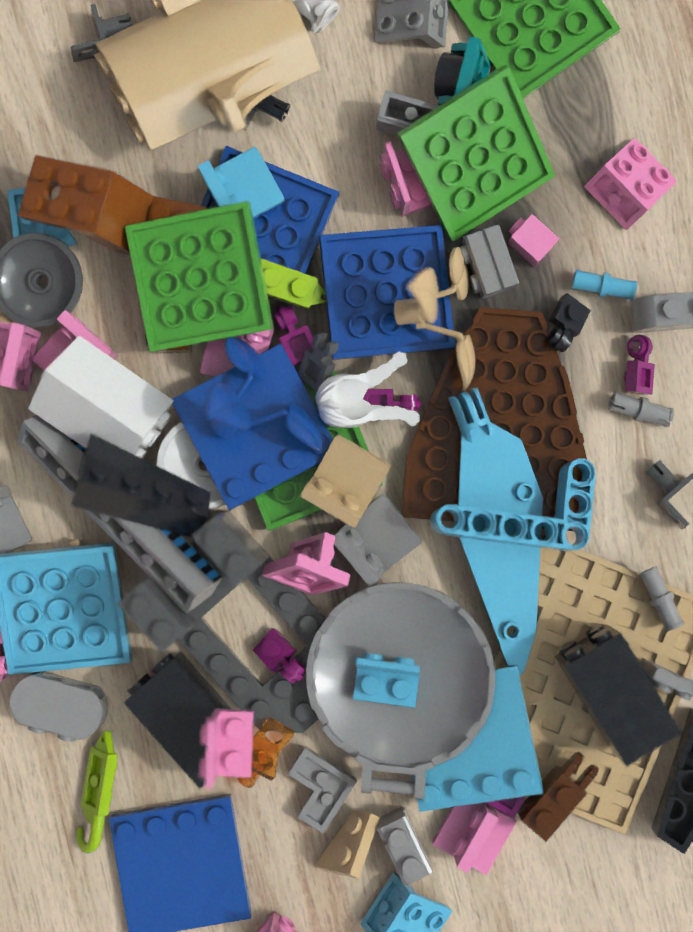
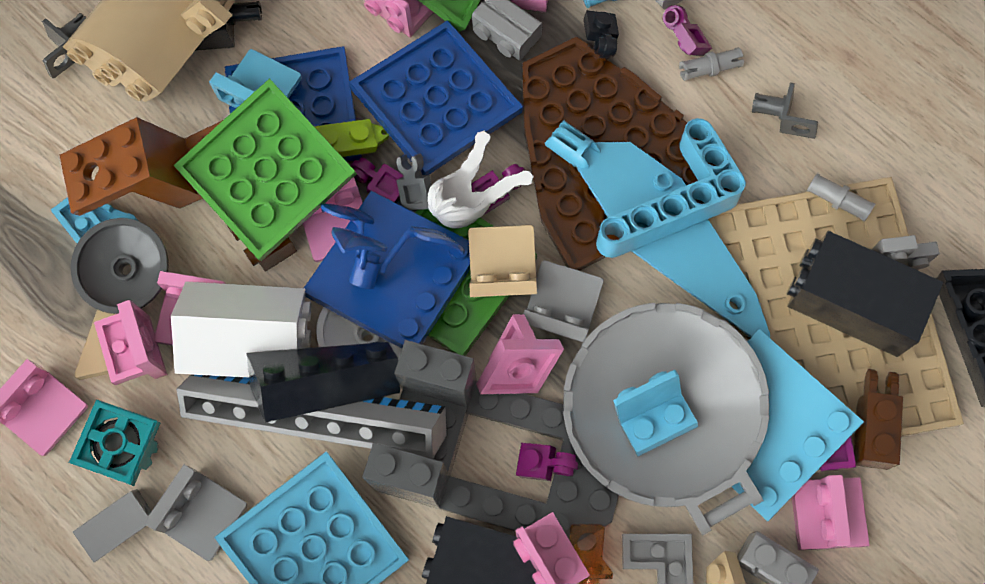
camera: 25 degrees left, 15 degrees down
tan plant [394,247,476,391] -> none

